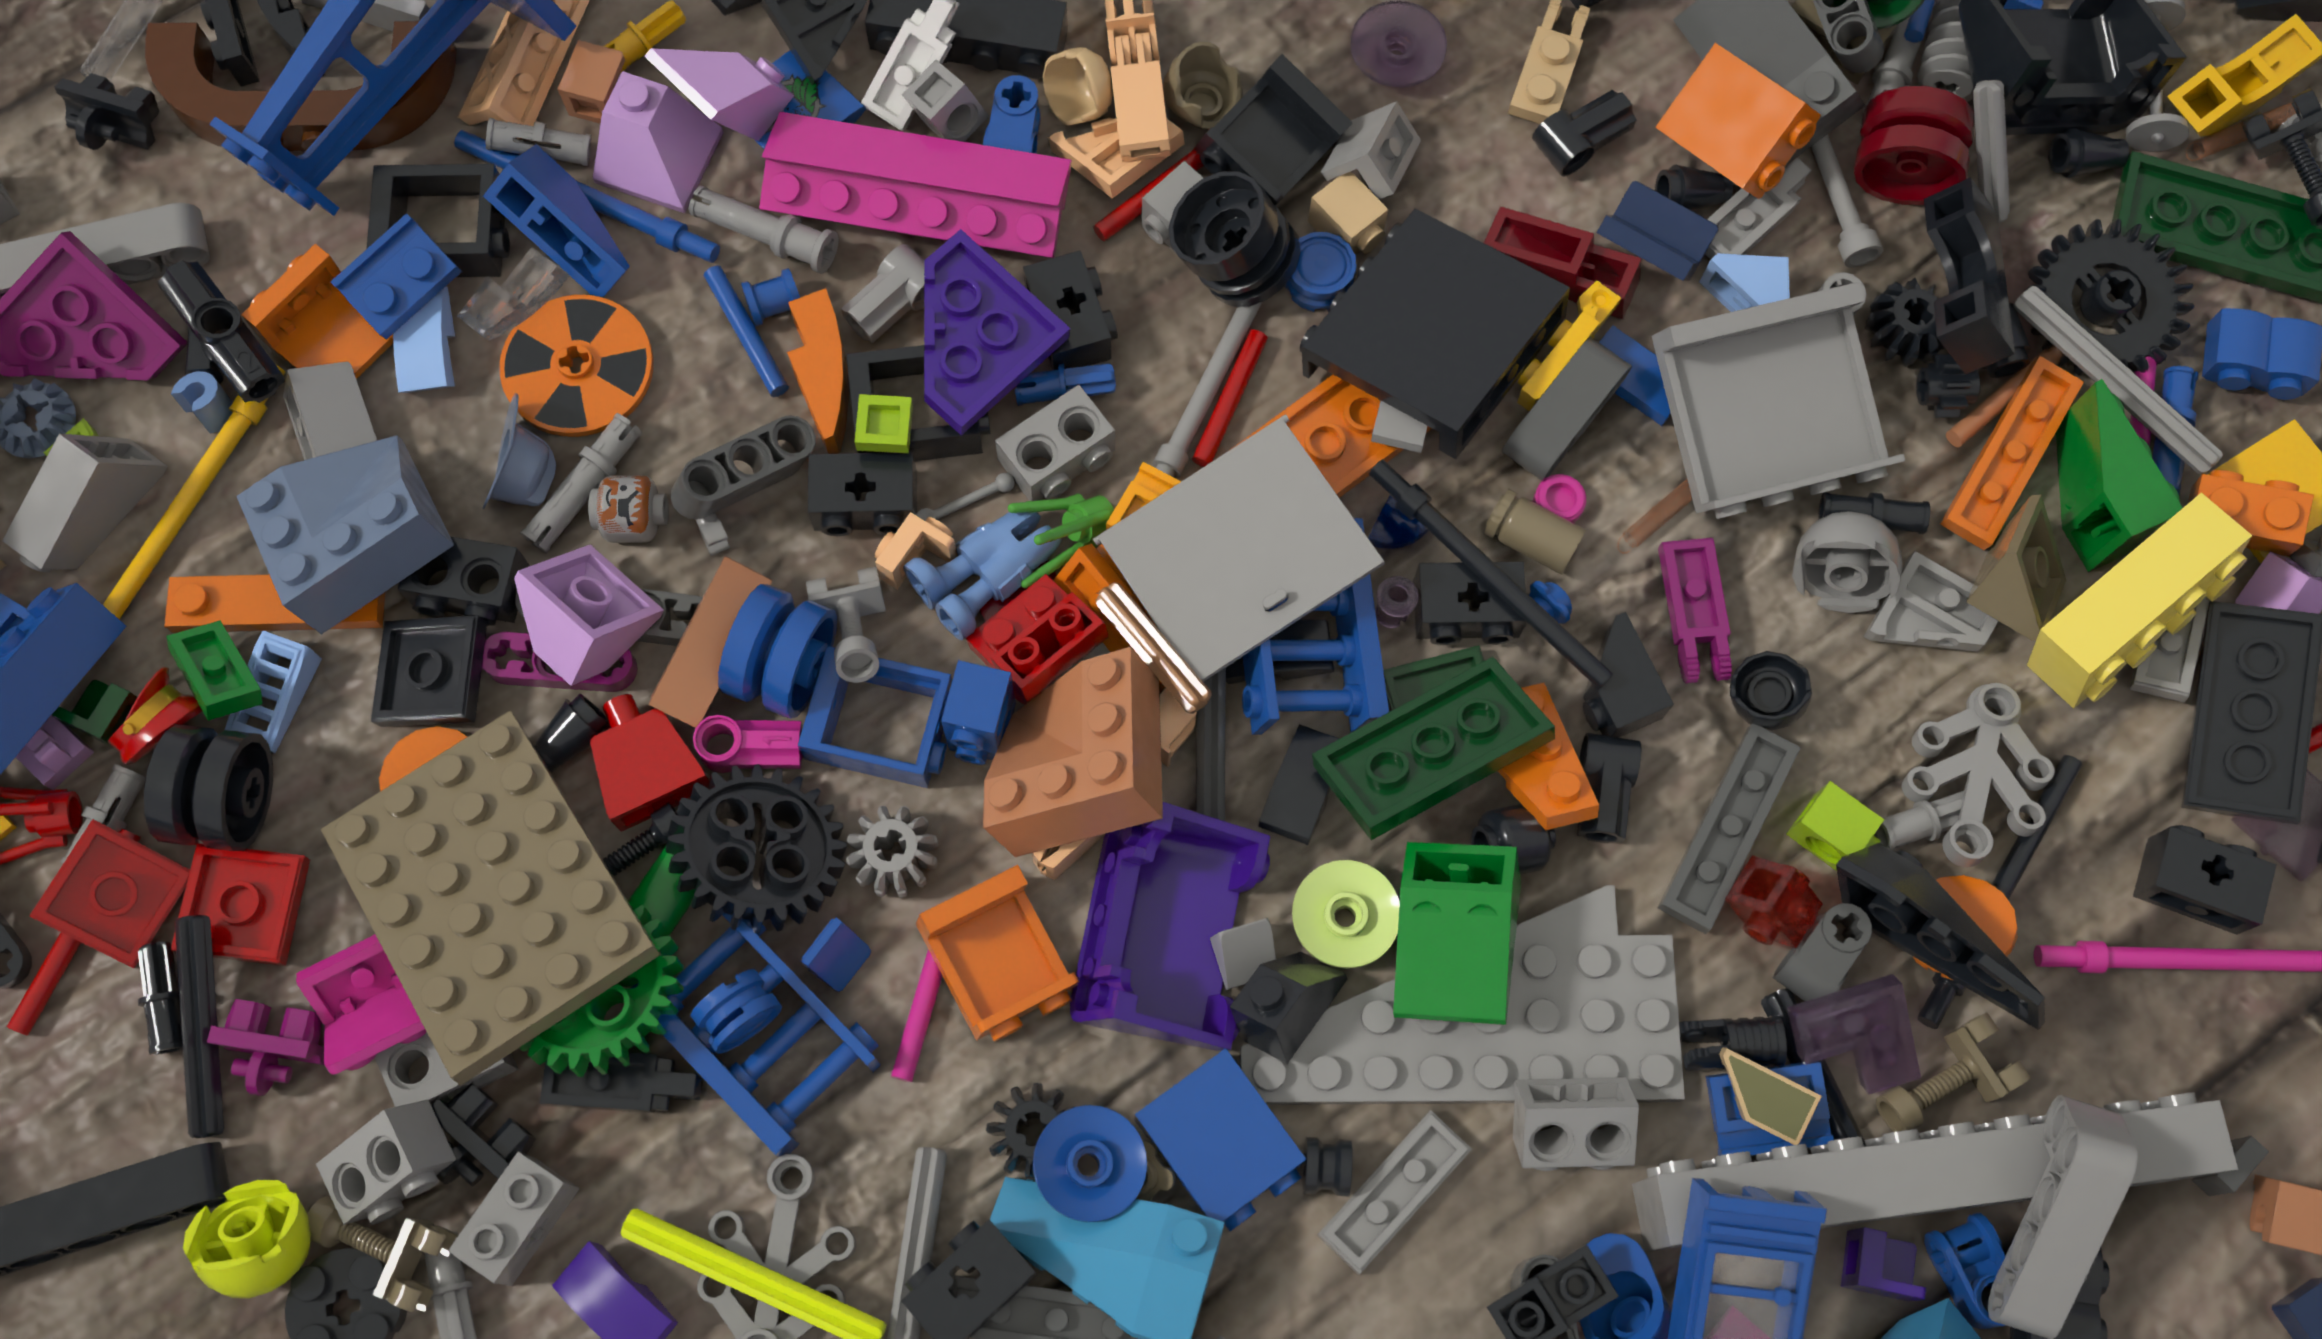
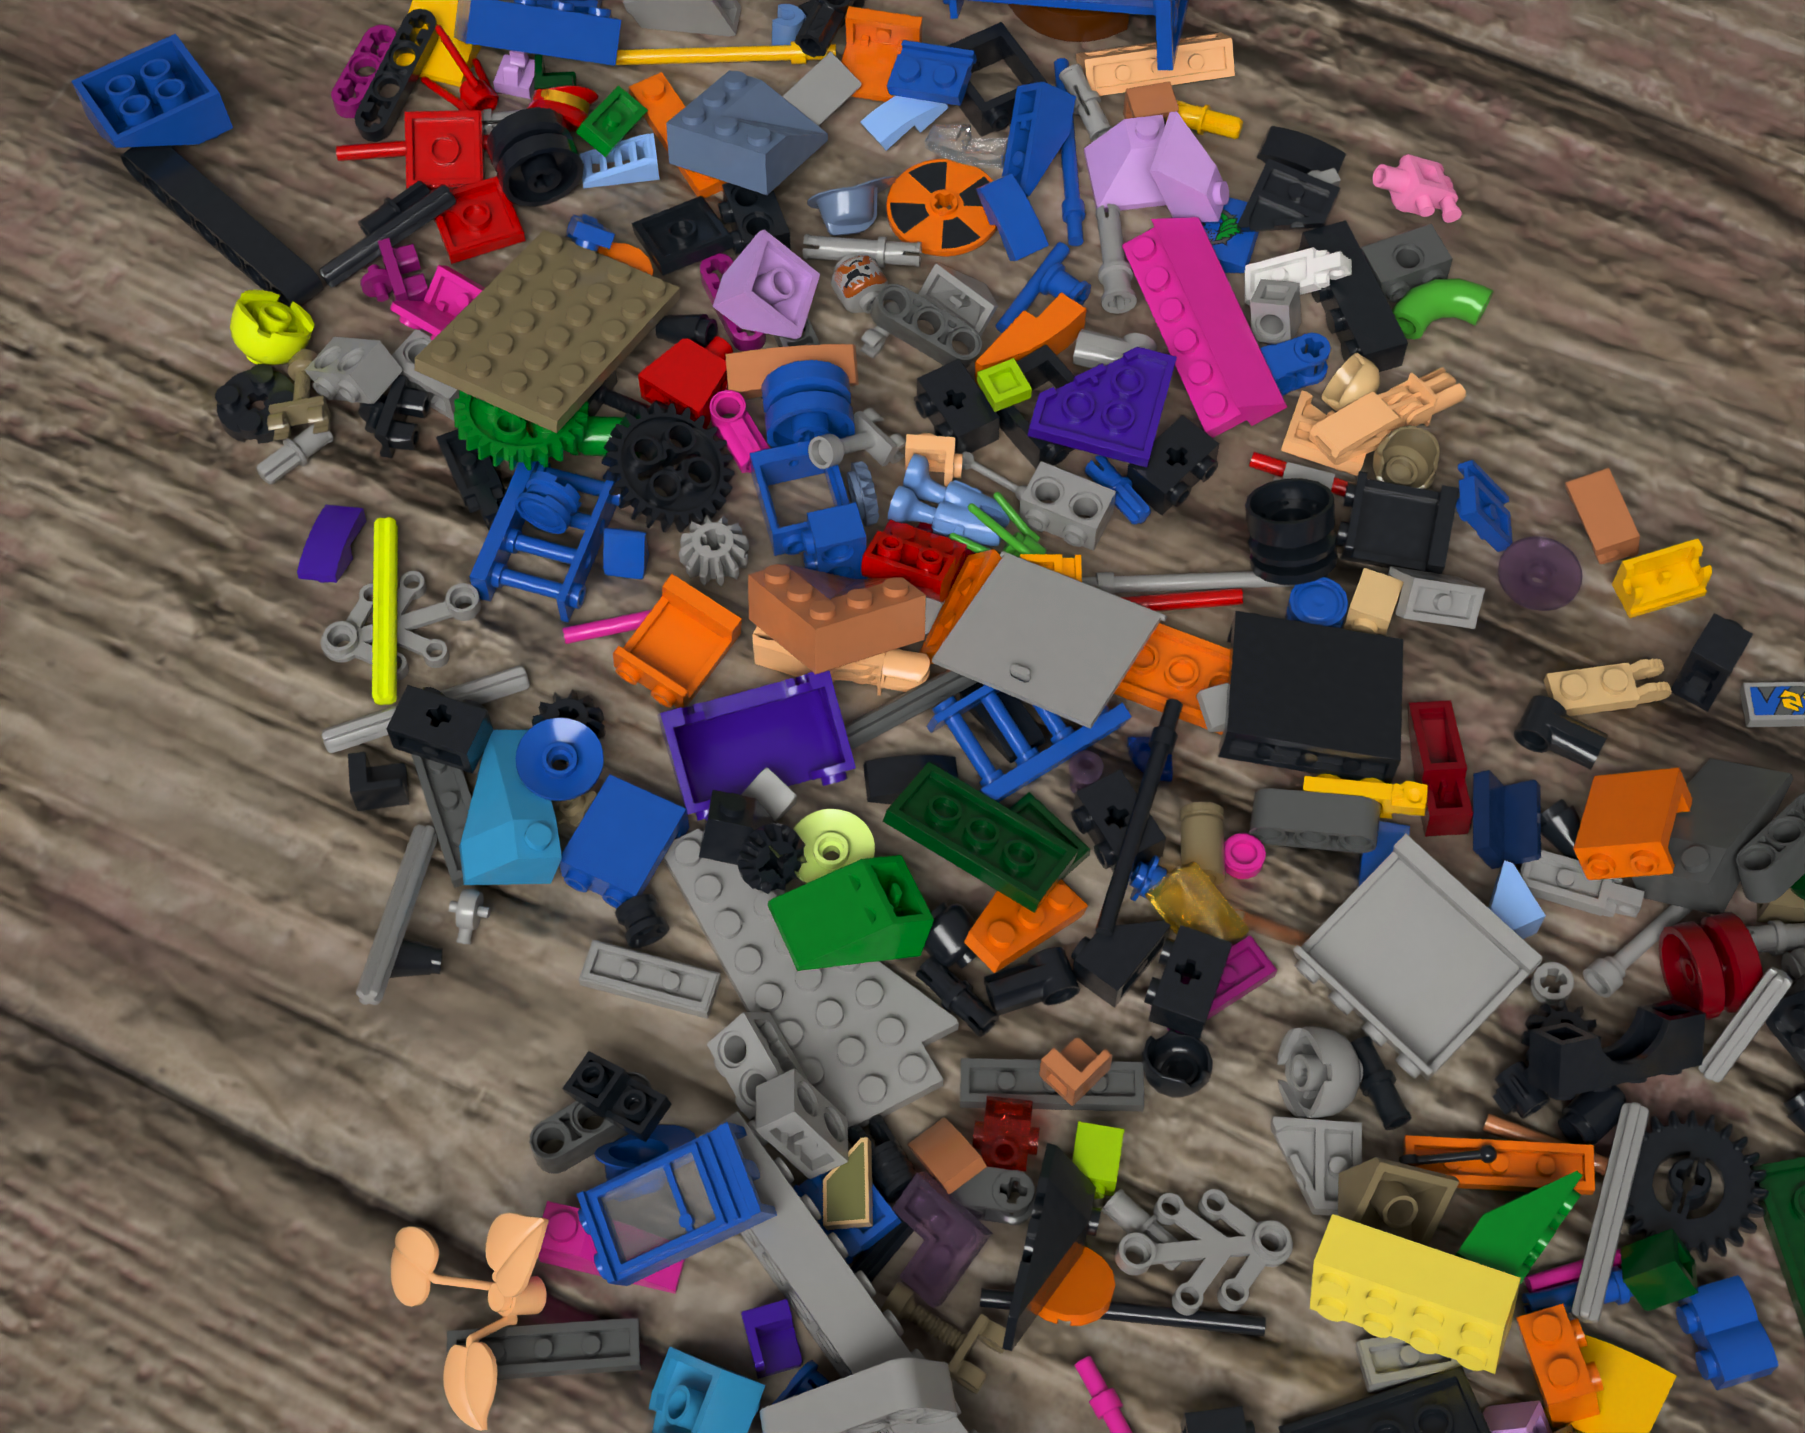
camera: 65 degrees right, 10 degrees down
light grey brick [448,1151,580,1286] -> none
axle [1096,582,1212,714] -> none
none -> blue plate [566,213,615,252]
none -> black gear [738,823,807,894]
none -> light grey brick [755,1068,848,1180]
none -> sand blue gear [847,461,879,527]
none -> nougat slope [907,1117,987,1195]
none -> black pin [916,956,999,1037]
none -> light grey slope [918,263,998,337]
none -> blue slope [976,173,1049,261]
none -> nougat panel [1039,1038,1113,1106]
none -> clear yellow panel [1144,861,1250,941]
none -> black brick [1144,925,1232,1039]
none -> black hinge [1399,1145,1497,1167]
none -> blue plate [1456,460,1513,552]
none -> dark green panel [1621,1228,1698,1311]

